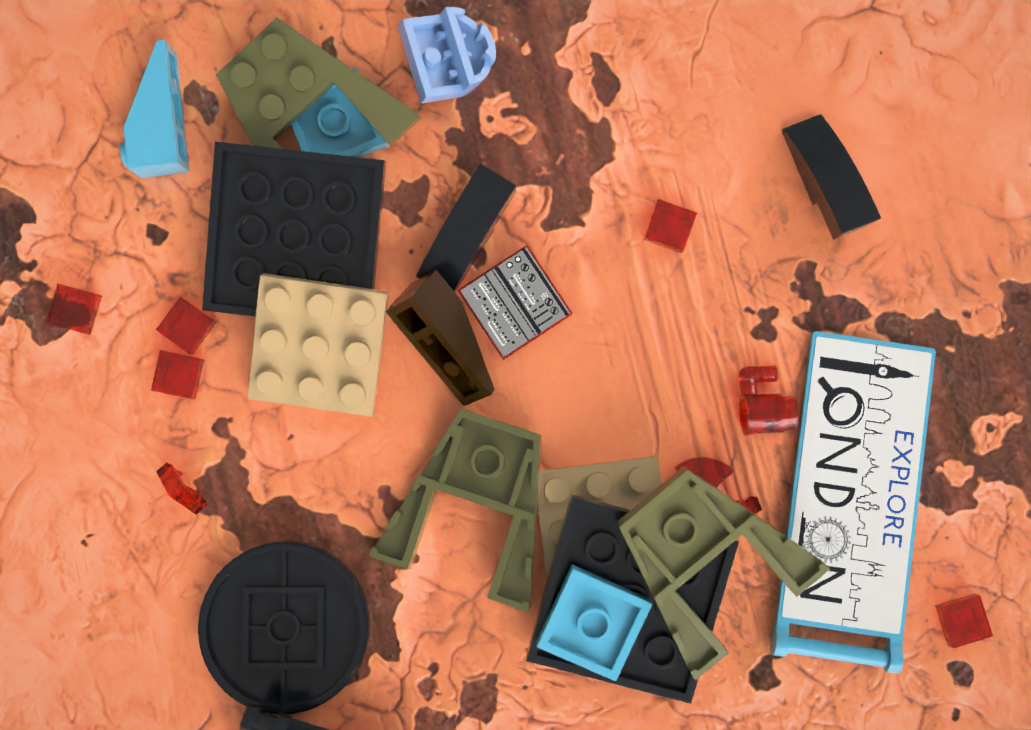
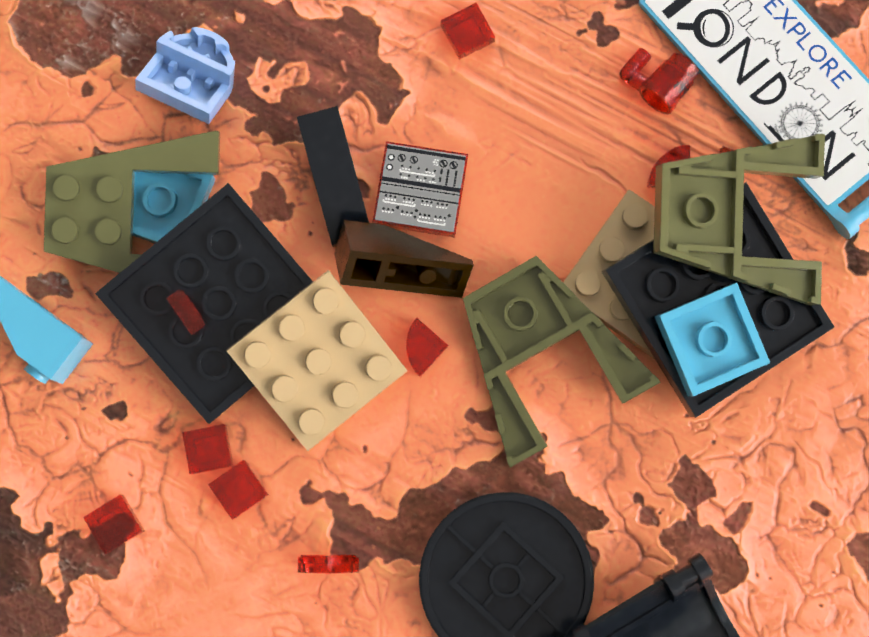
camera: 45 degrees left, 5 degrees down
none -> clear red tile [166,290,207,335]
none -> clear red tile [406,318,448,378]

